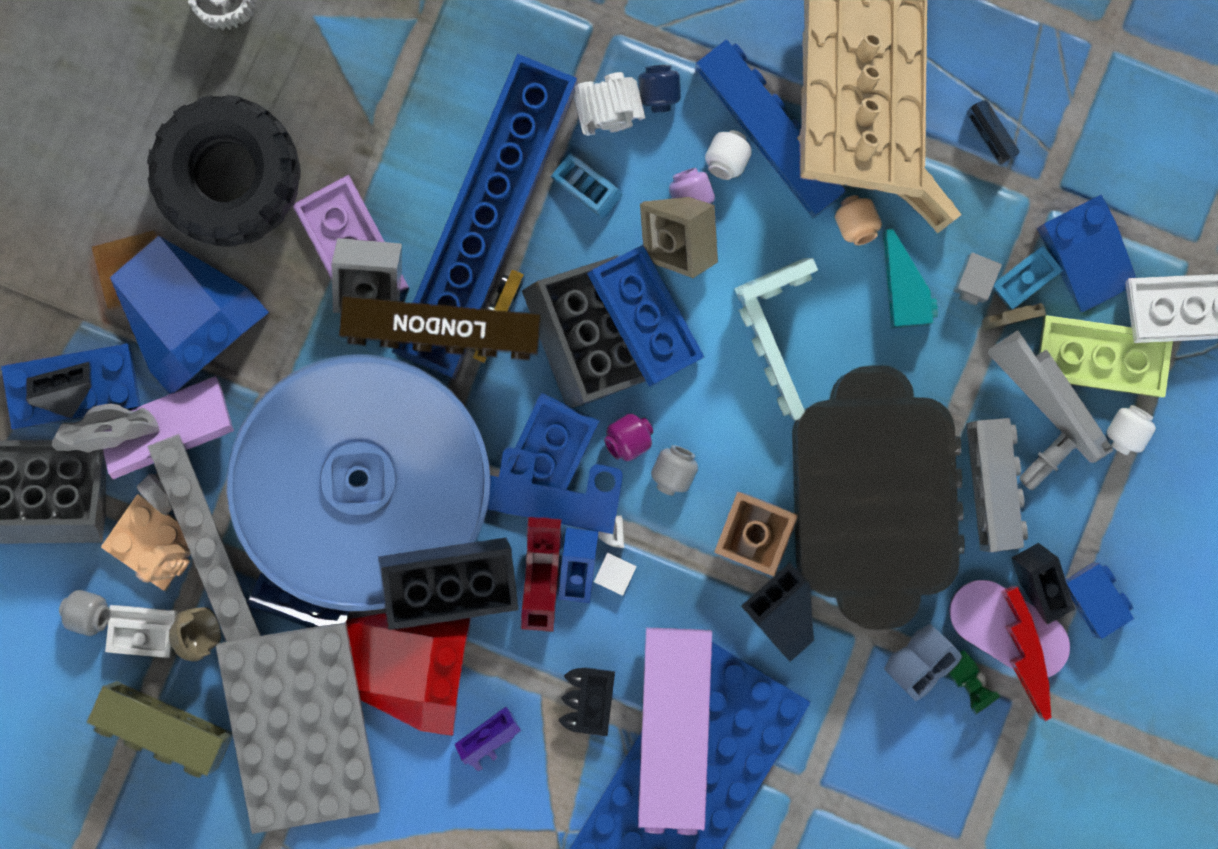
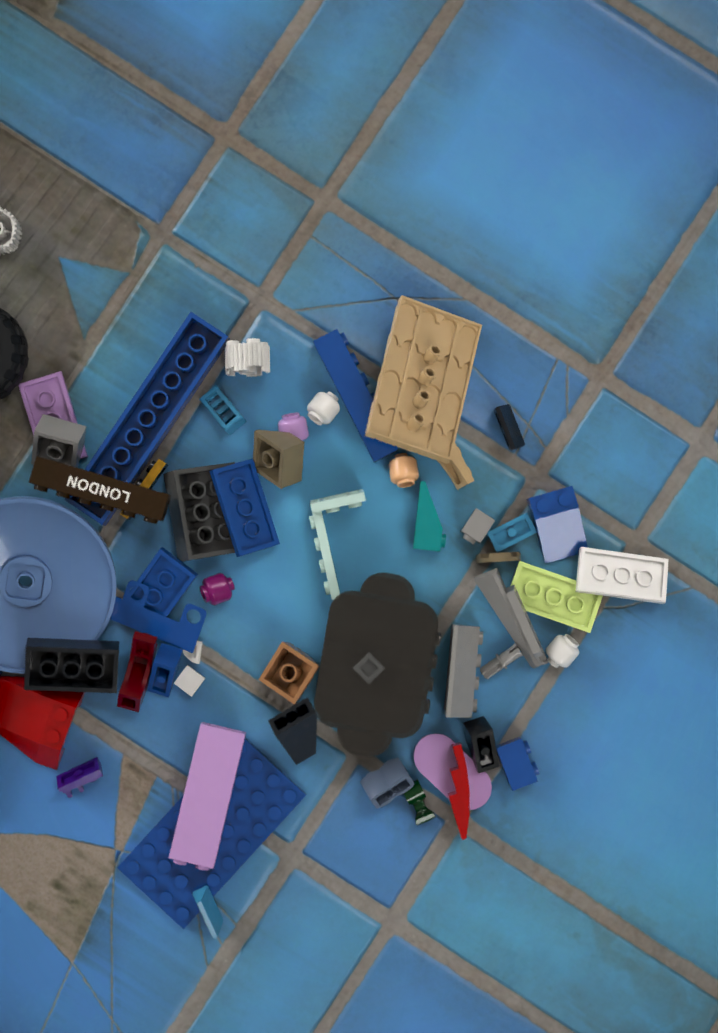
camera: 10 degrees right, 0 degrees up
black plate [559,667,615,736] -> none
dark blue head [638,65,681,112] -> none
light grey head [651,445,698,496] -> none
none -> dark grey tile [353,652,385,684]

